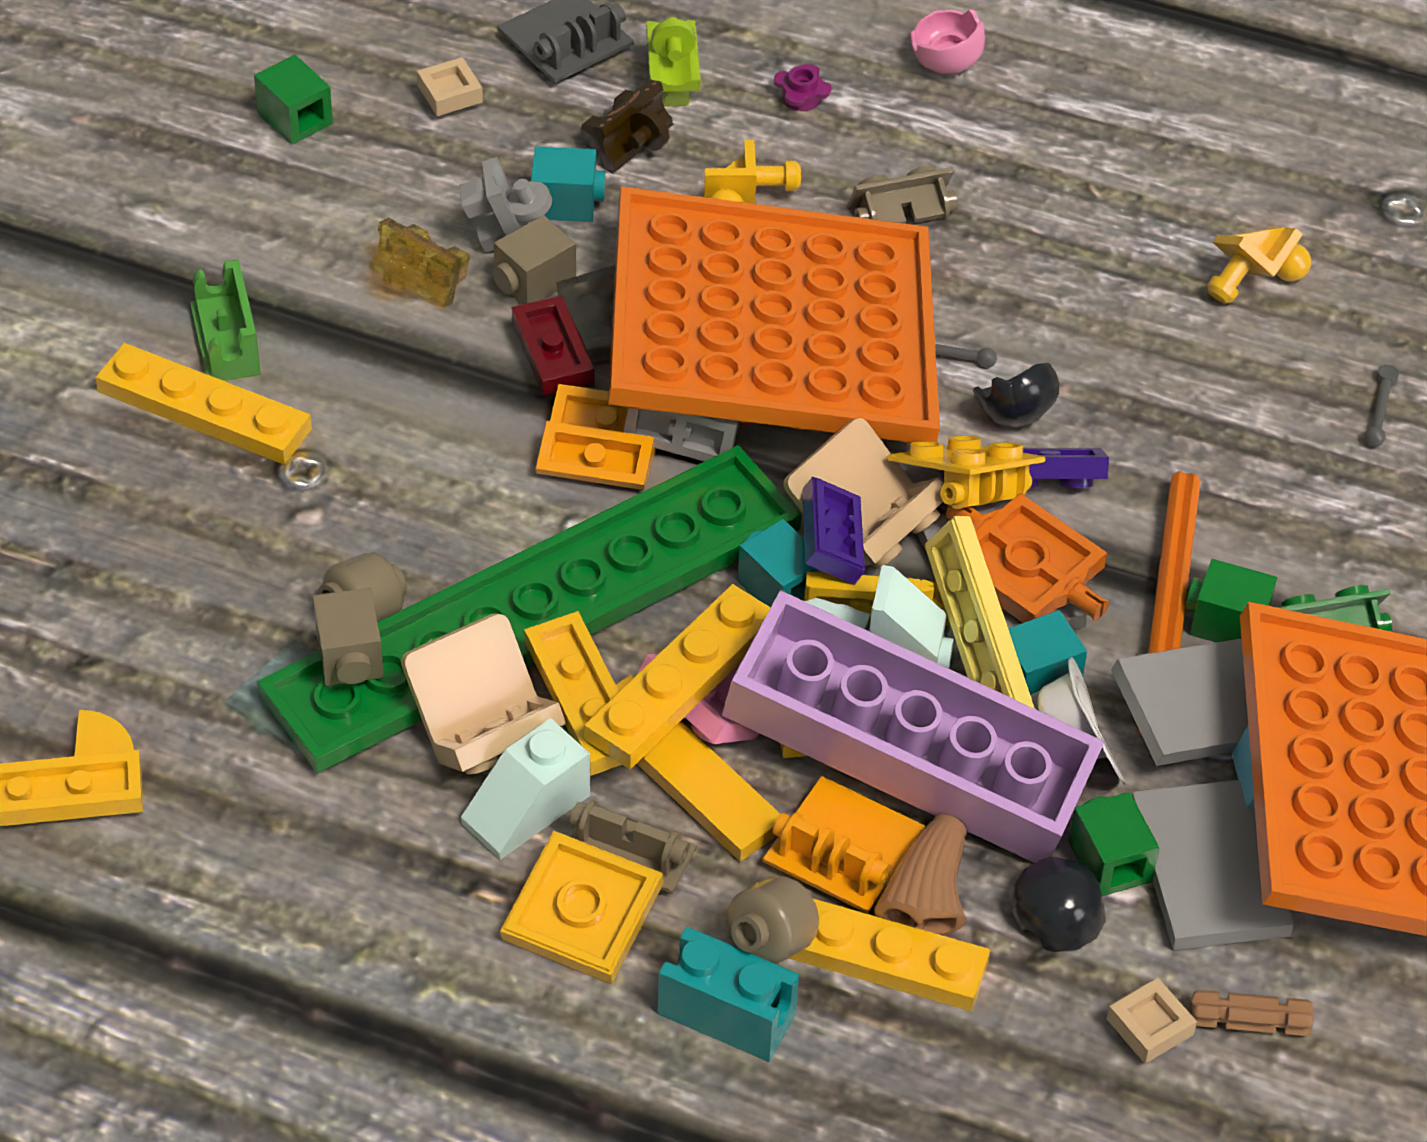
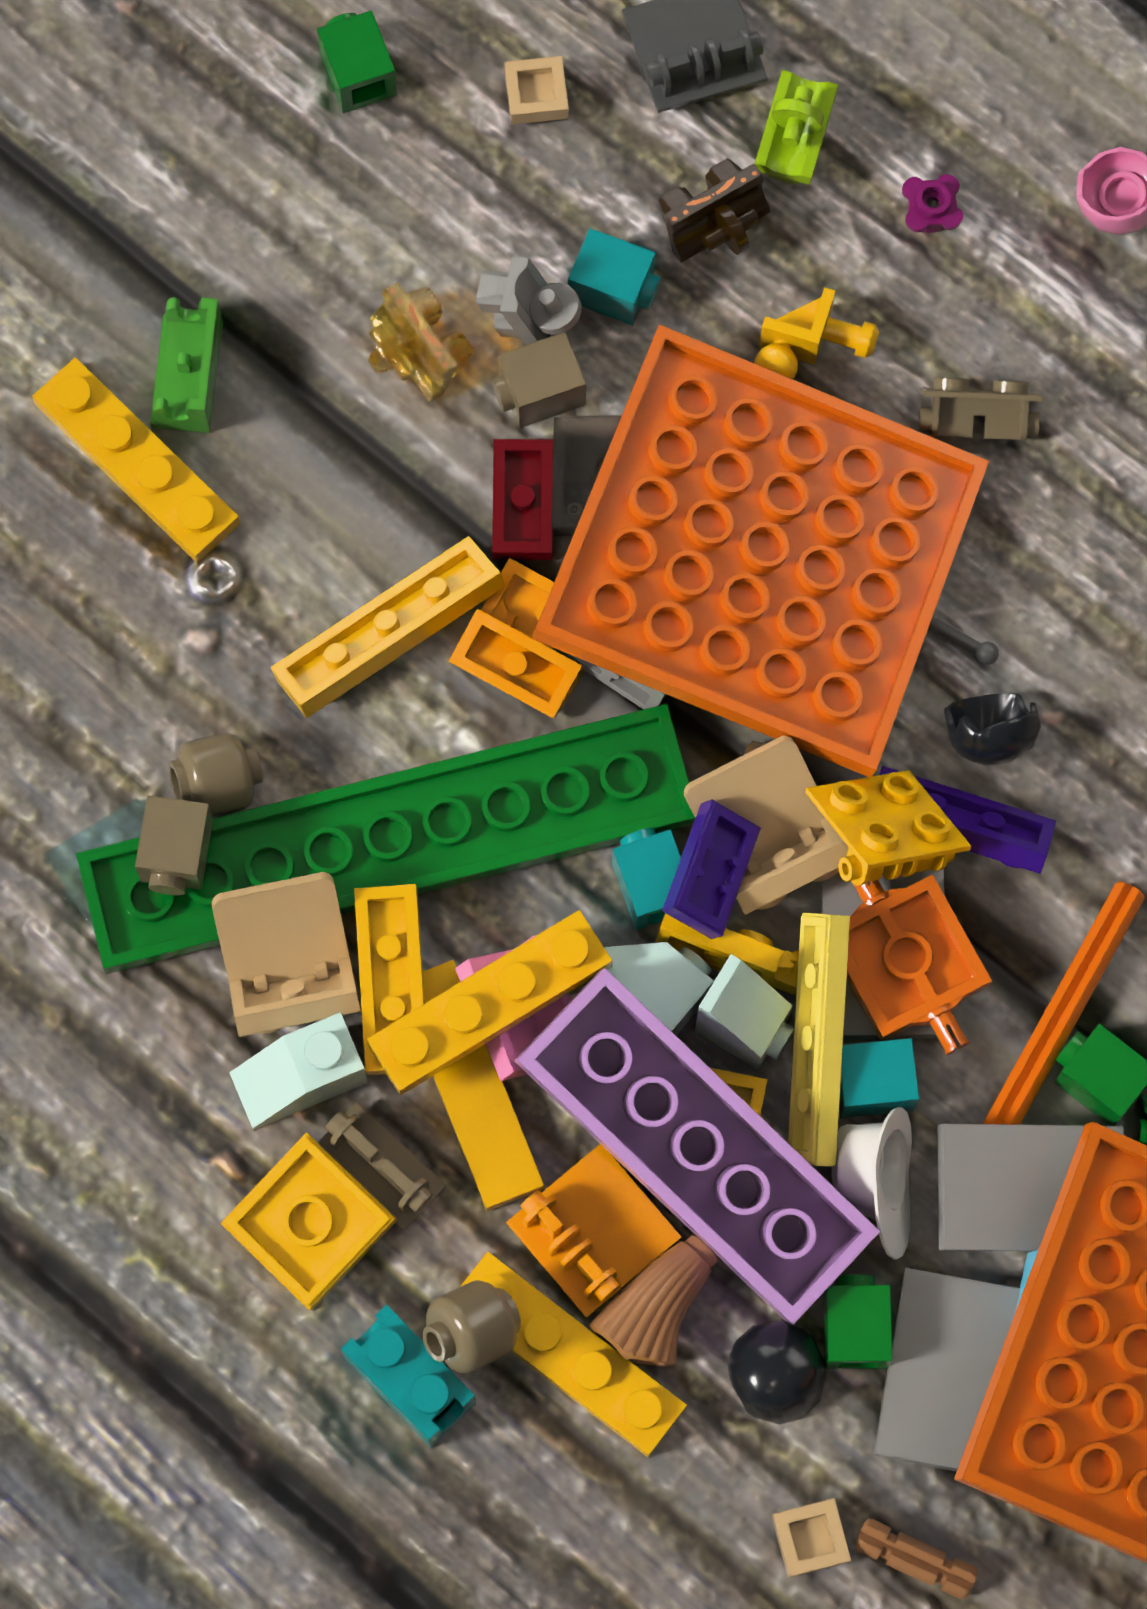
camera: 20 degrees right, 25 degrees up
none -> yellow plate [270,536,505,719]

